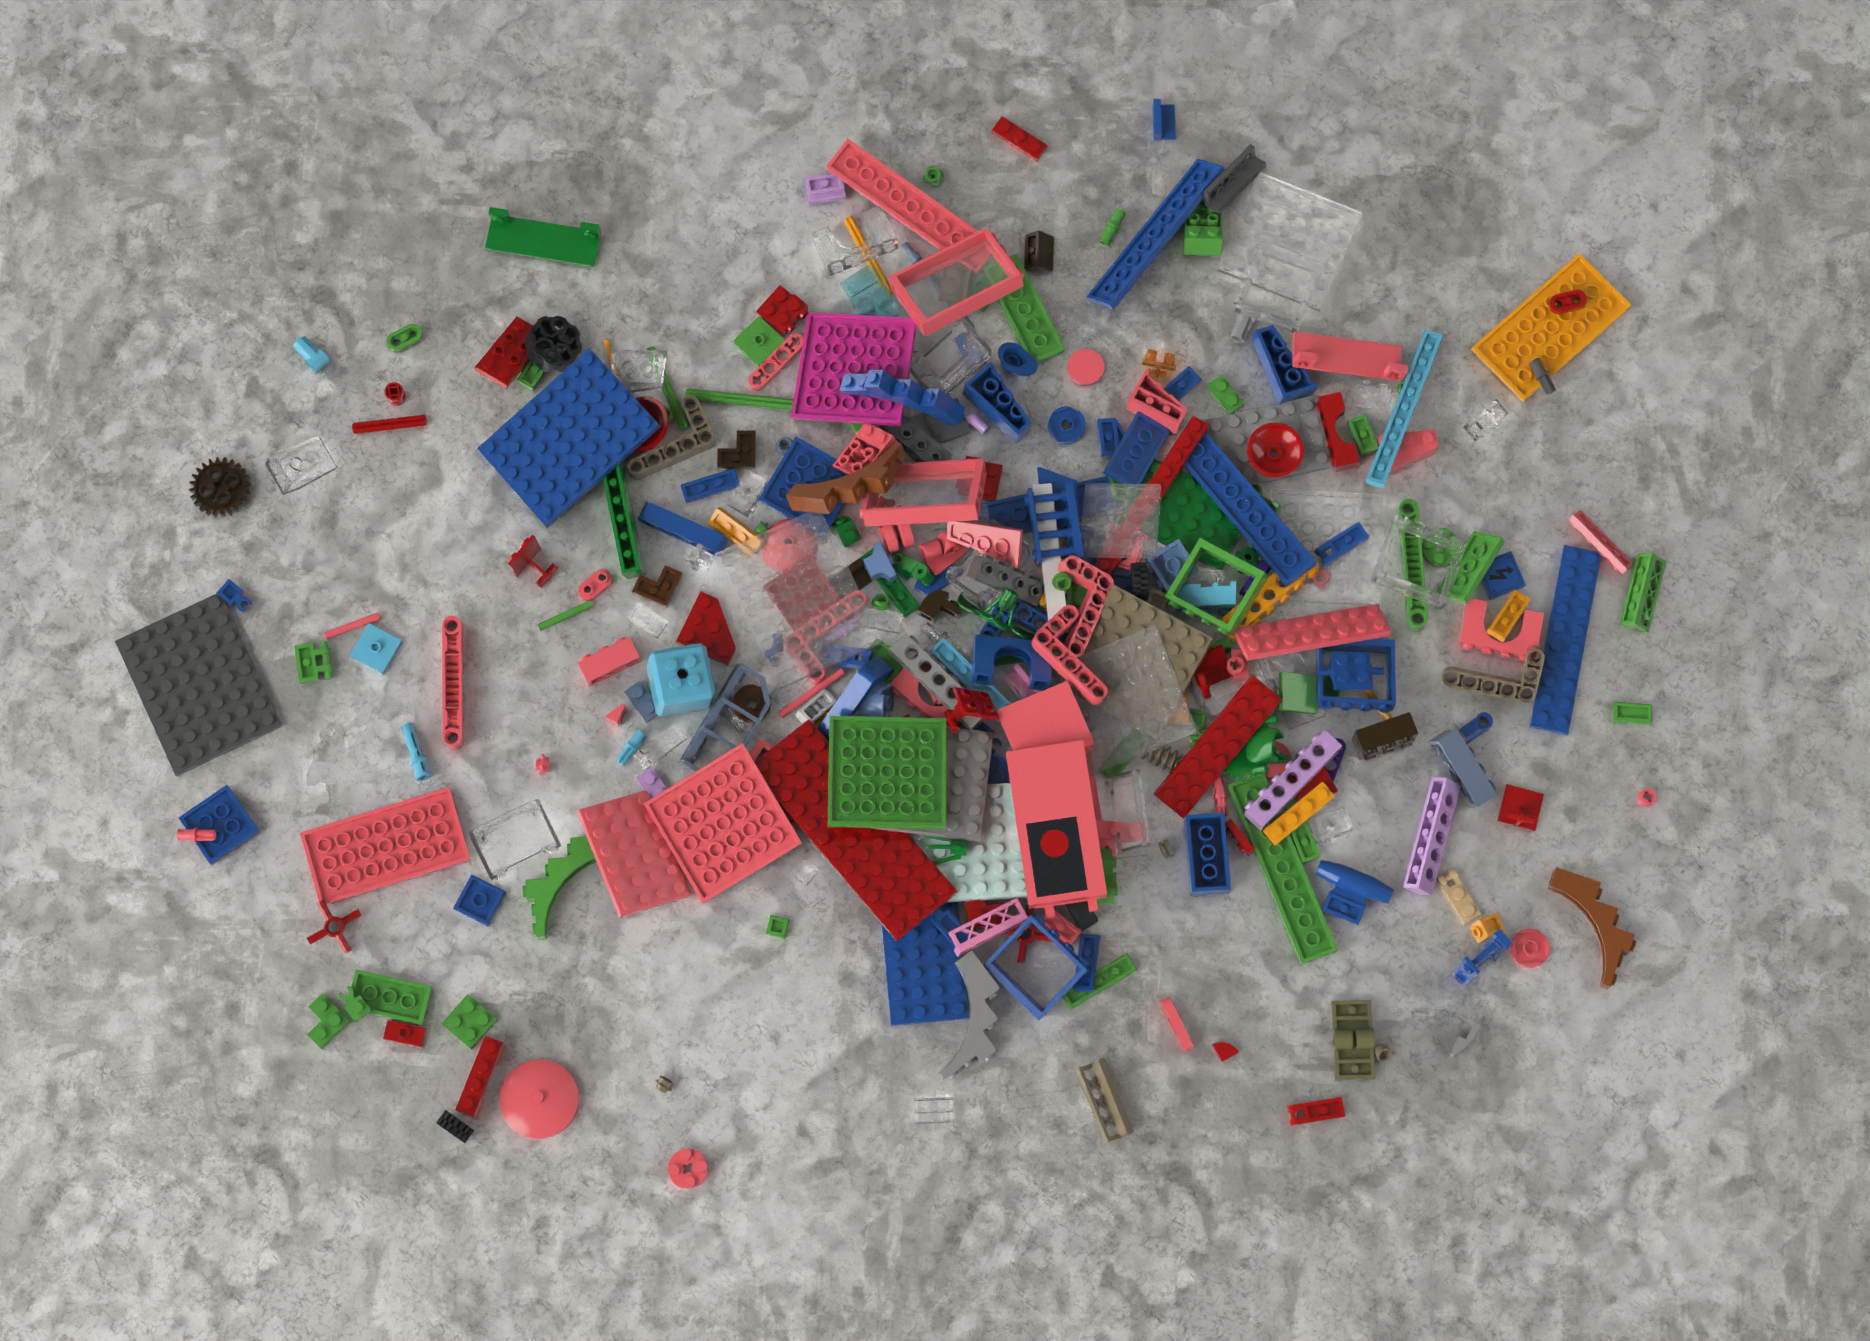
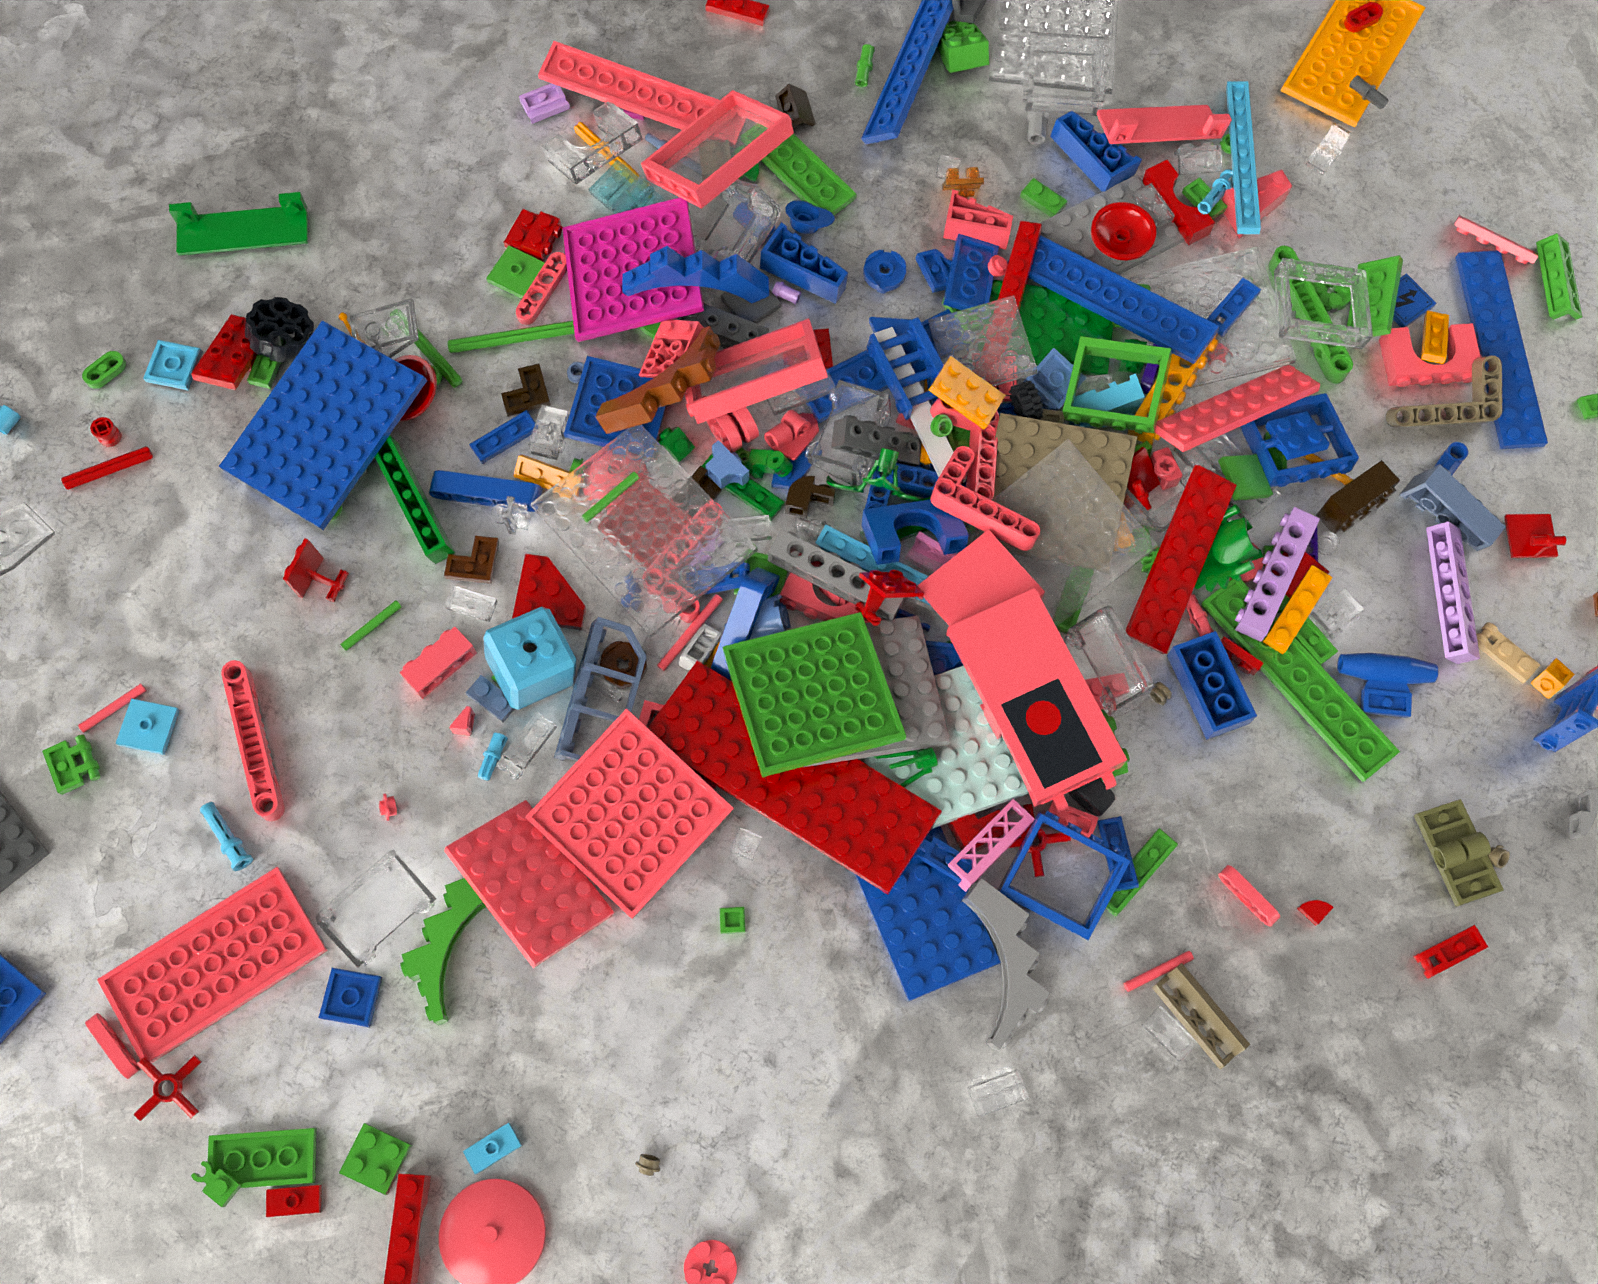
camera: 20 degrees left, 5 degrees down
bright green plate [307,993,350,1049] -> none
coral plate [578,569,613,601] -> none
dark tan beam [628,395,715,480] -> none
lavender plate [636,767,667,799] -> none
bright green plate [871,594,891,611] -> none
bright green plate [922,166,944,187] -> none
coral wing [947,521,1023,568] -> none
coral tile [1067,349,1105,386] -> none
dark tan piece [1140,736,1183,774] -> none
blue plate [1164,366,1202,401] -> none
none -> coral beam [85,1013,140,1079]
none -> medium azure plate [143,340,203,391]
none -> medium azure plate [463,1123,522,1175]
none -> bright green bar [581,471,640,523]
none -> light orange plate [928,356,1006,430]
none -> coral plate [988,255,1008,277]
none -> coral bar [1123,951,1194,992]
none -> medium azure pin [1198,169,1233,214]

